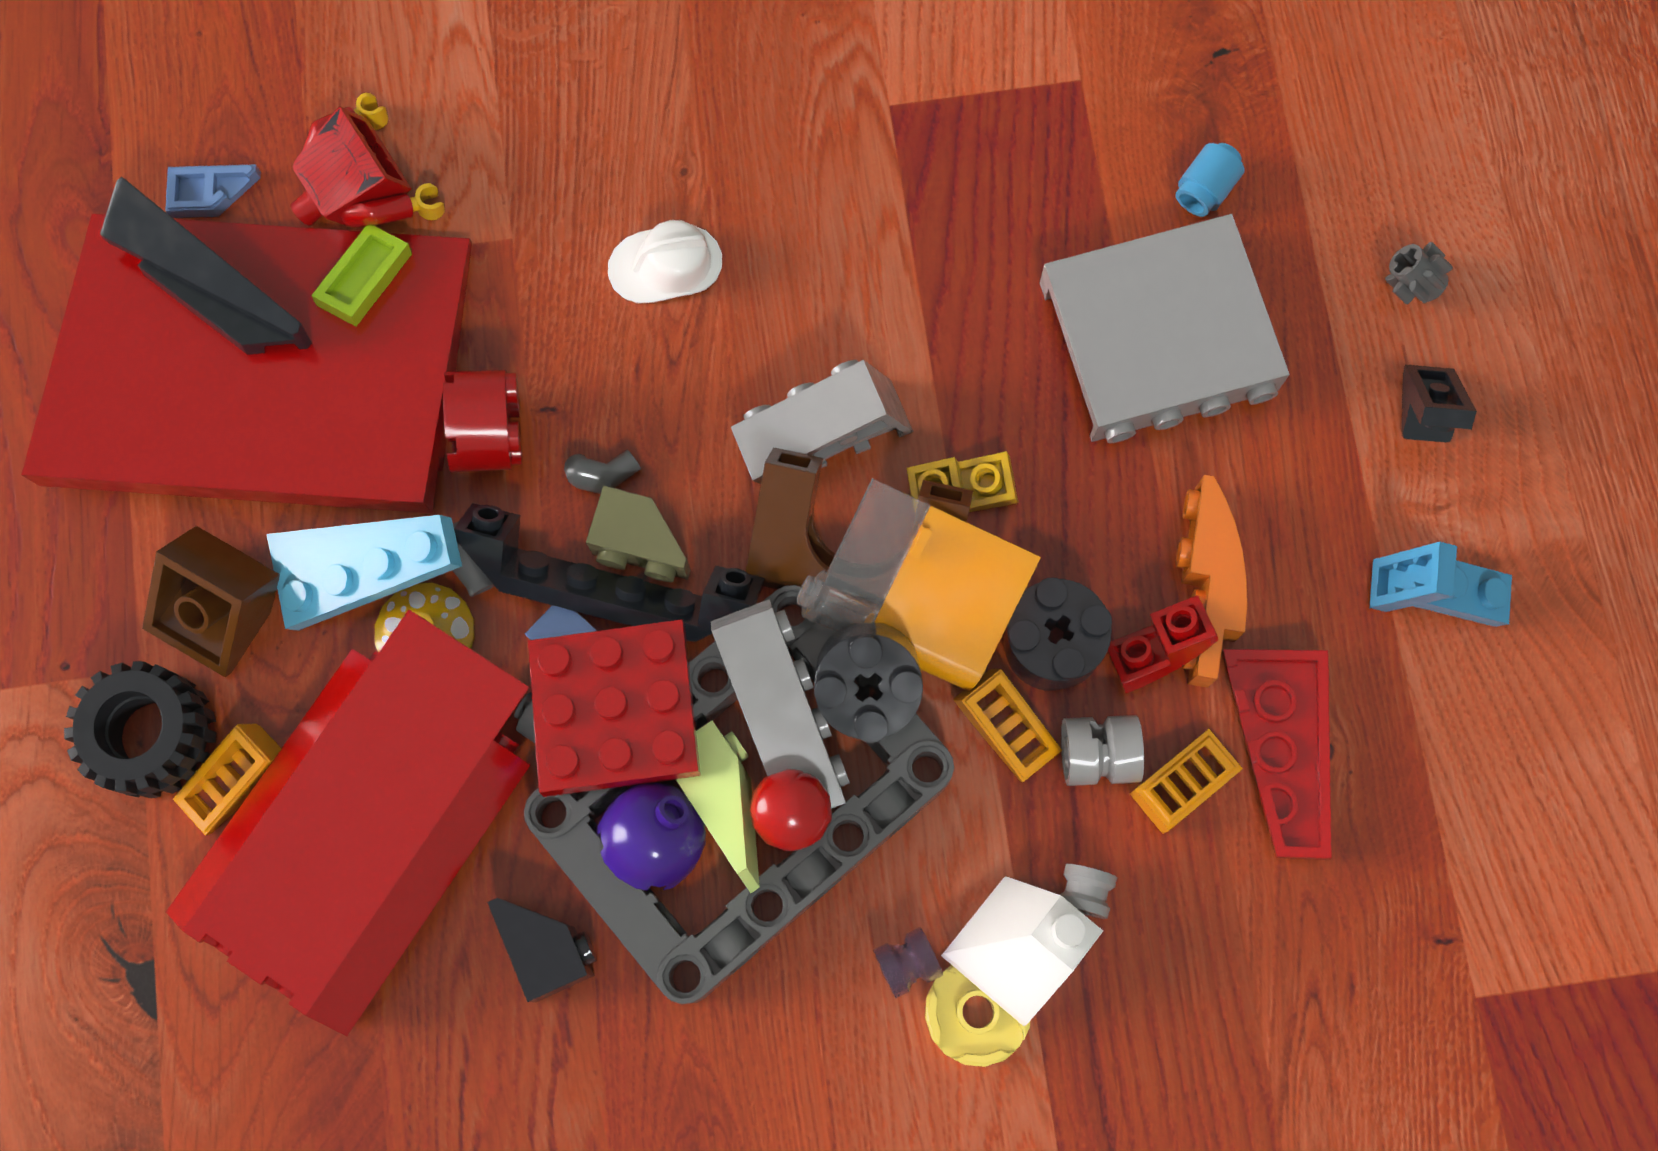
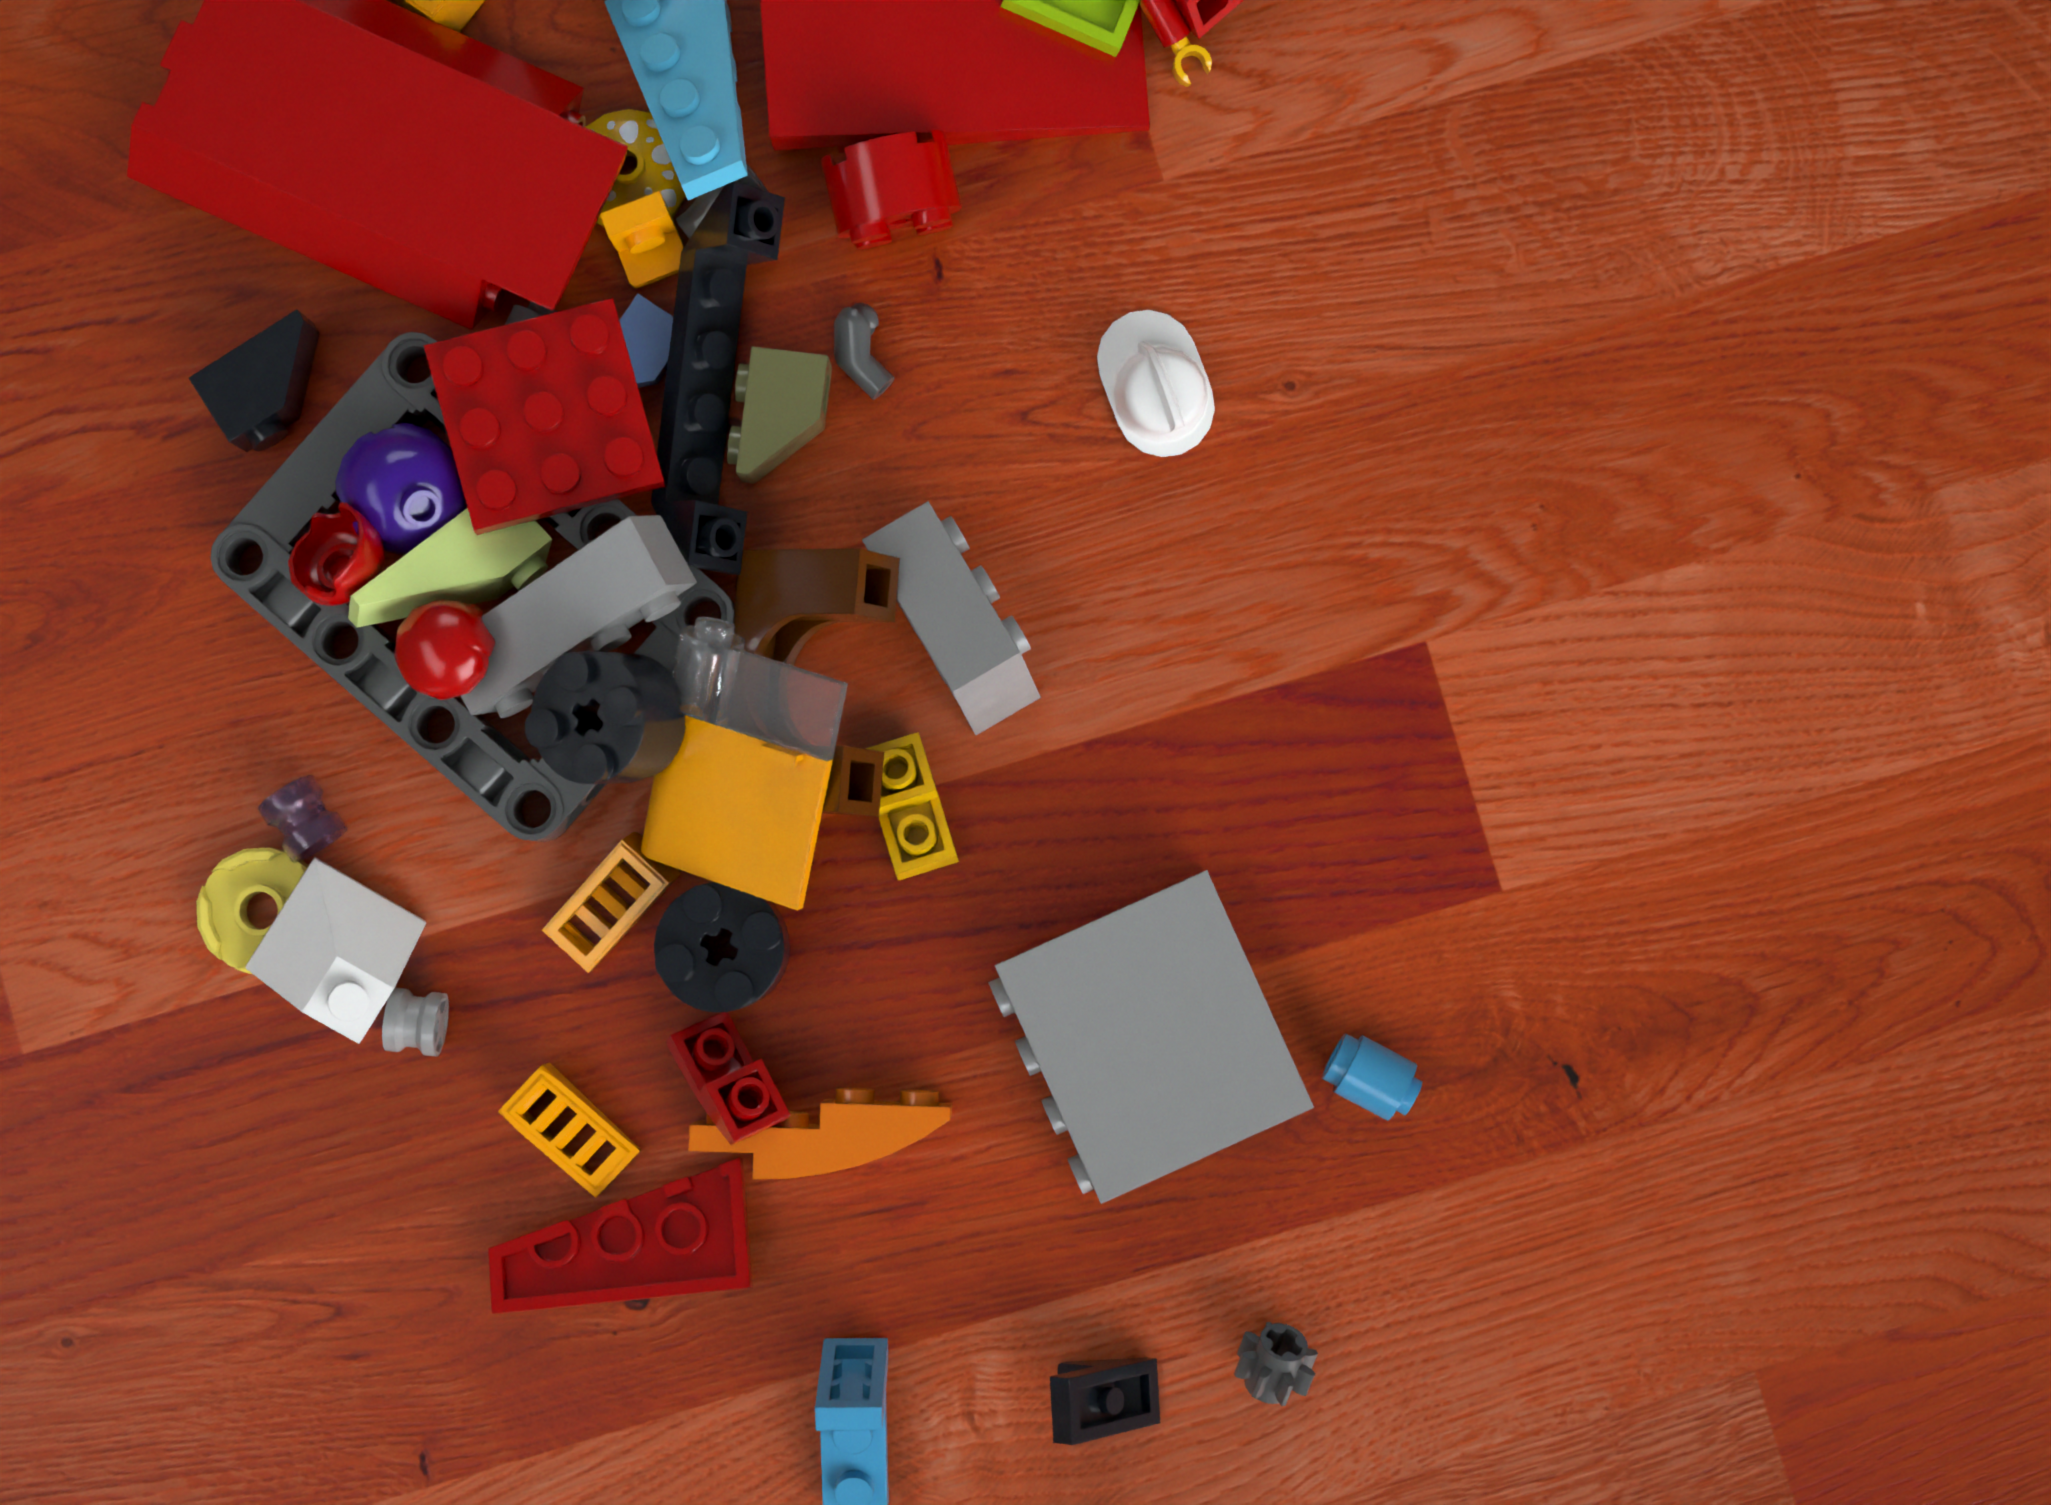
camera: 80 degrees right, 10 degrees up
light grey wheel [1061,715,1144,786] -> none
none -> red hair [288,502,385,606]
none -> light orange bracket [600,191,684,288]

